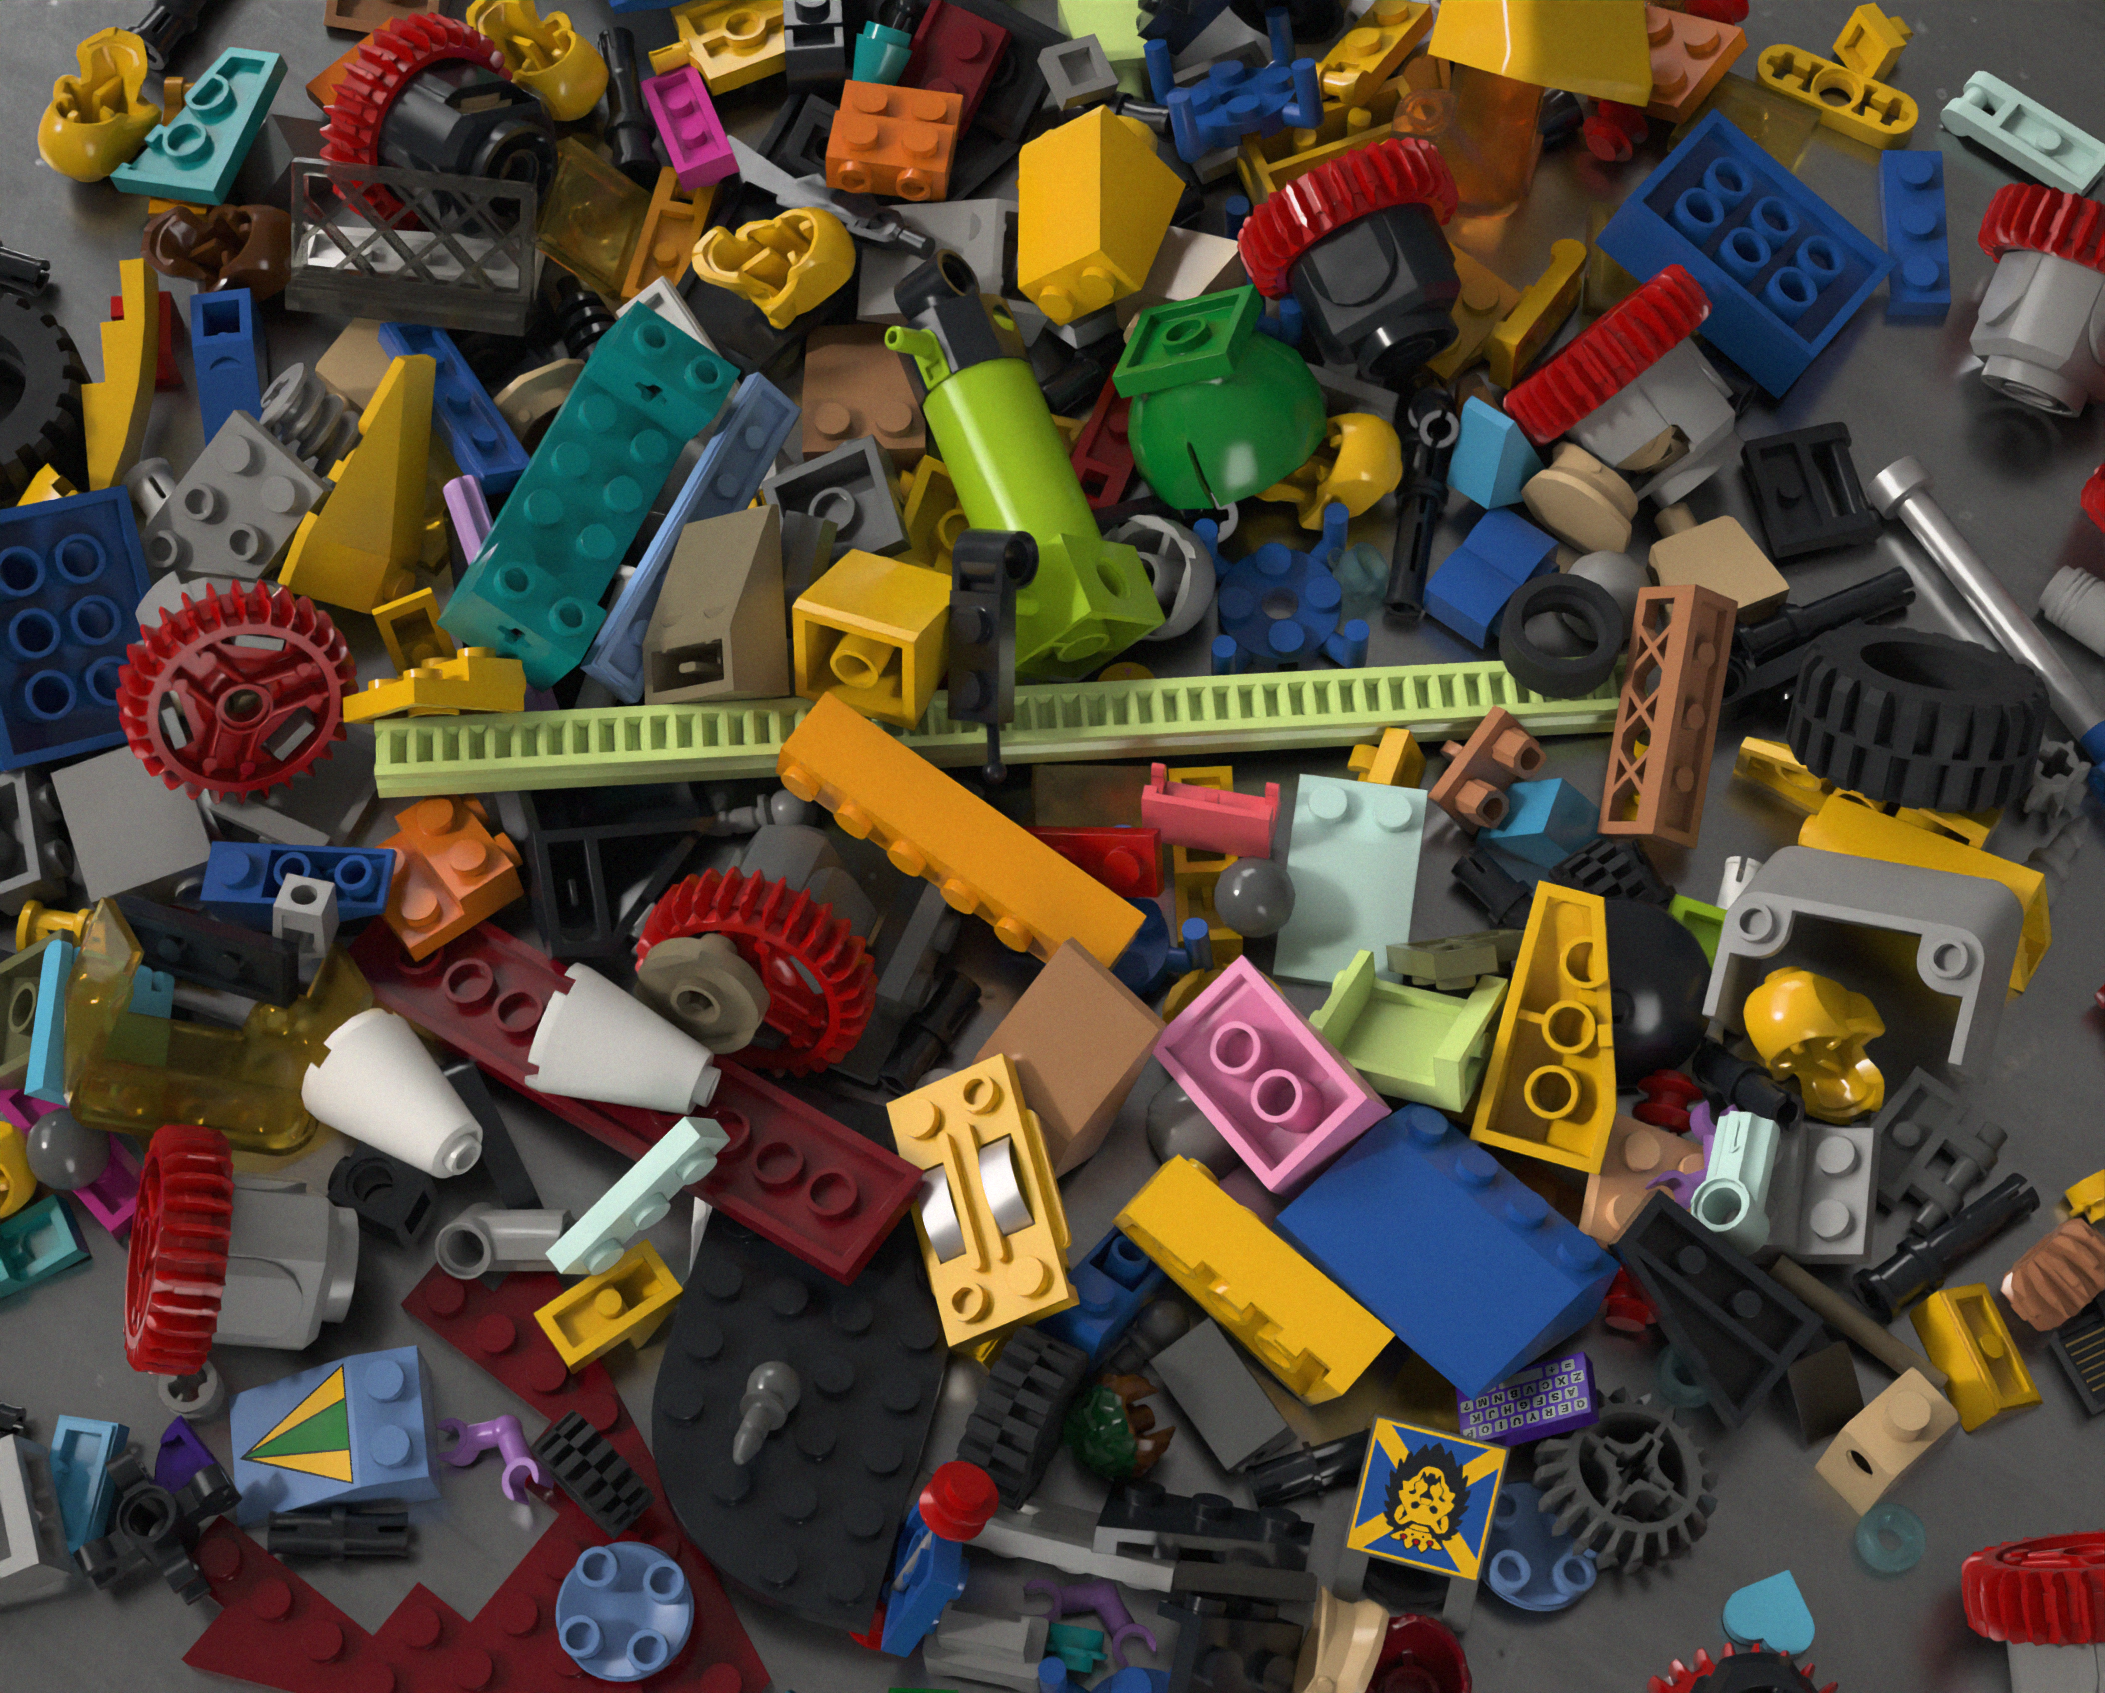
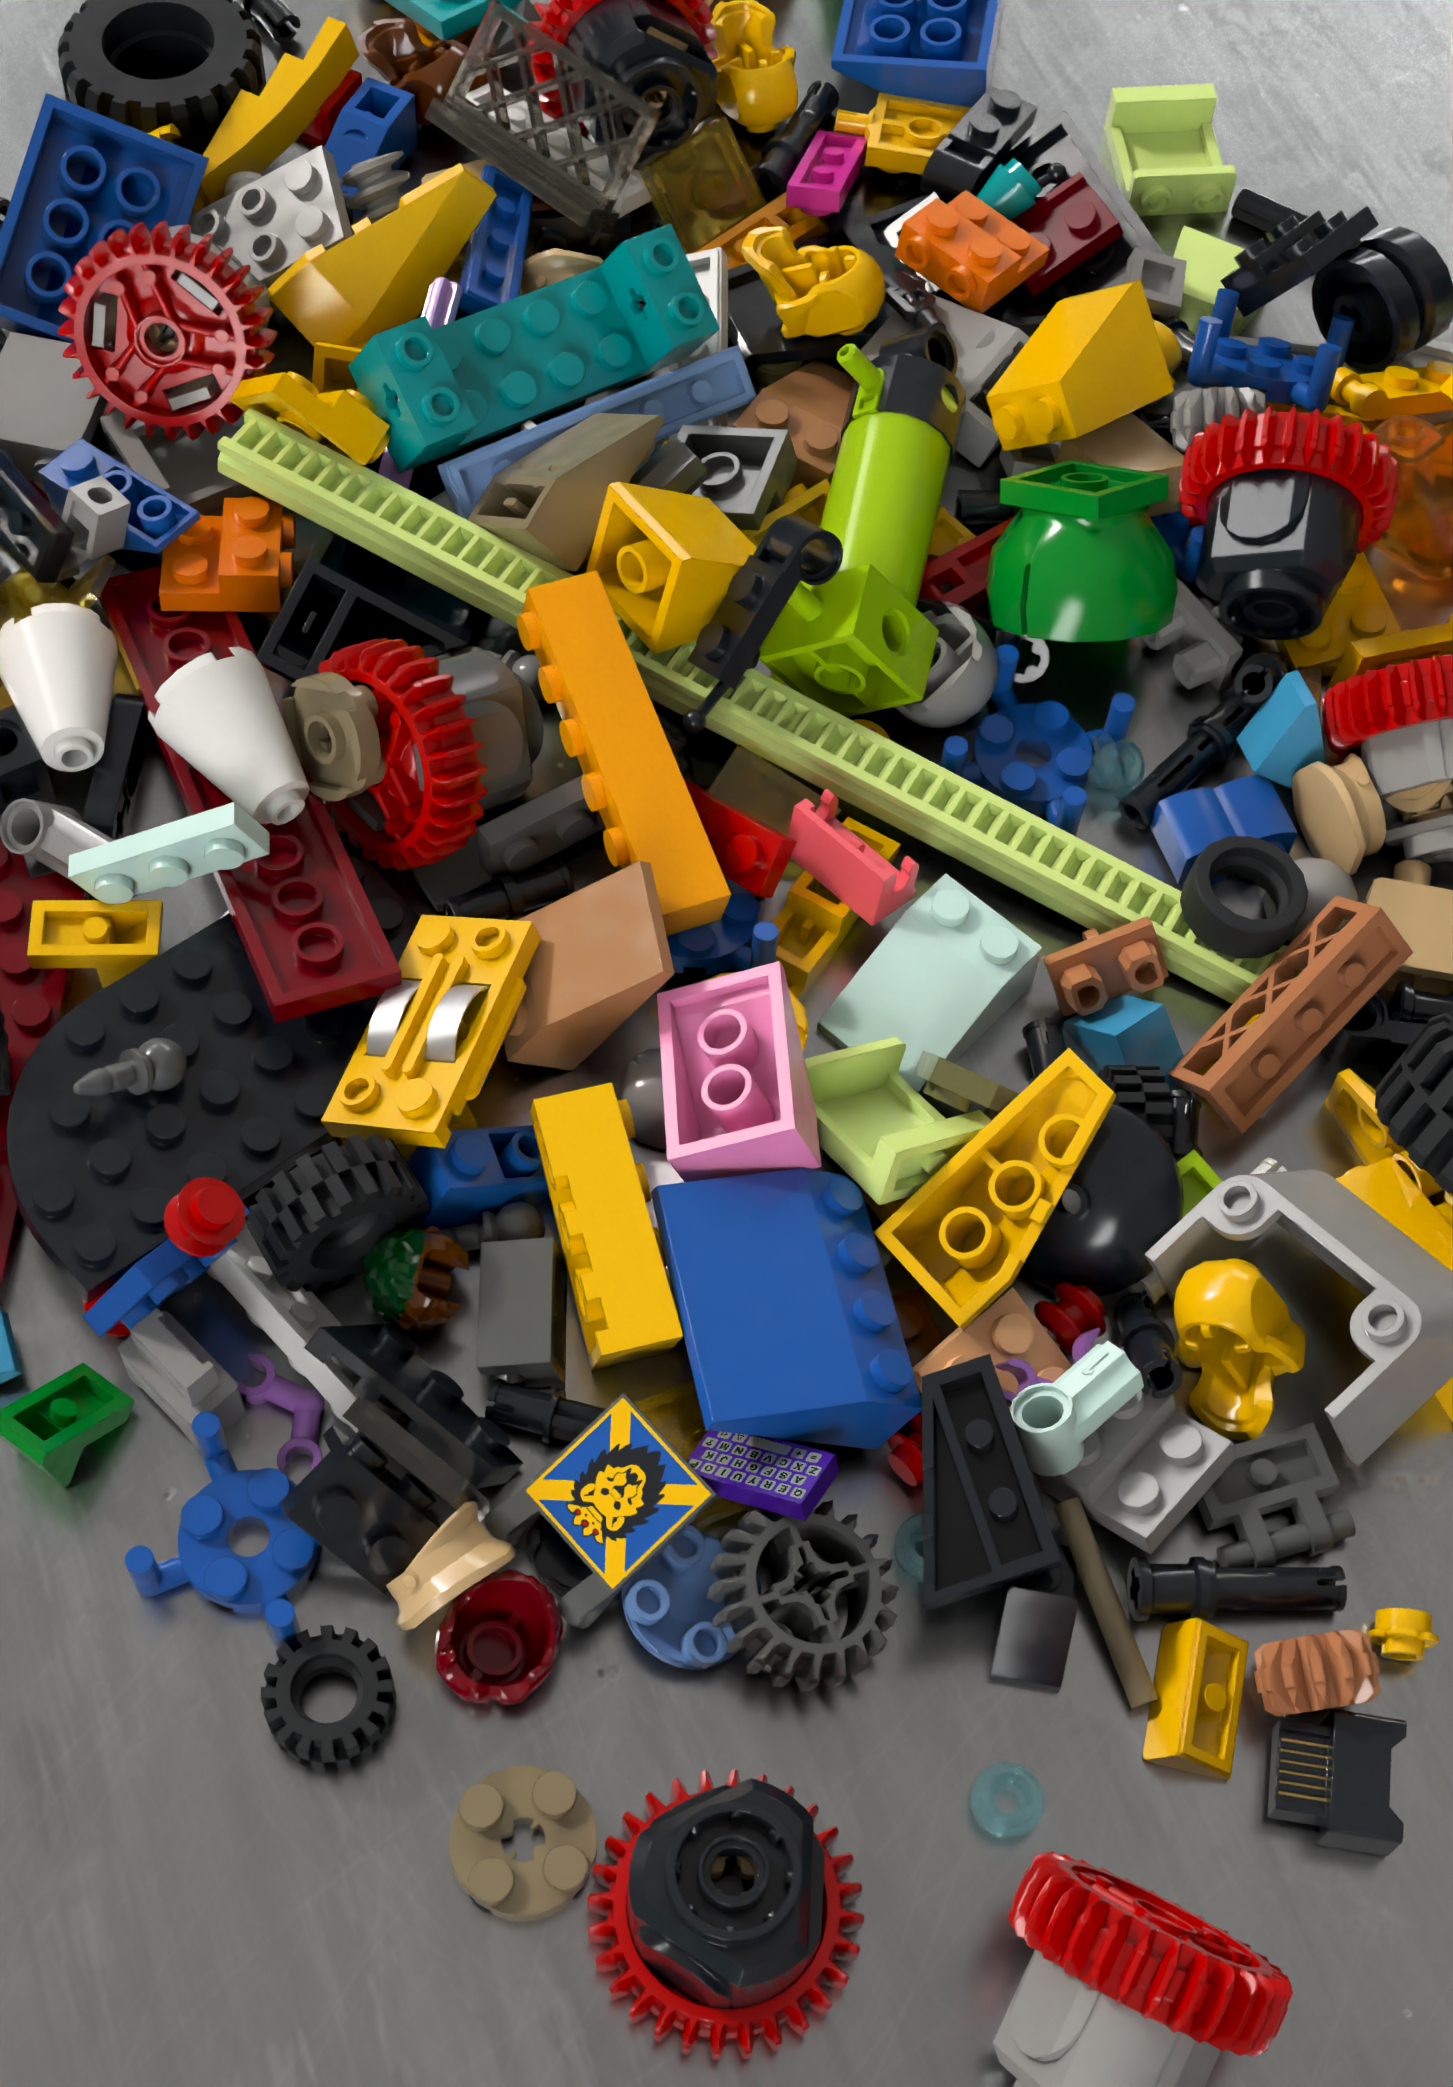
camera: 25 degrees right, 5 degrees down
teal plate [1046,1623,1108,1673] -> none
dark grey piece [1214,855,1296,938] -> none
yellow head [1254,412,1403,531] -> none
yellow tile [1347,727,1427,789] -> none
medium azure tile [1722,1570,1815,1660] -> none
tan torso [1814,1367,1962,1518] -> none
none -> light grey gear [1170,386,1266,453]

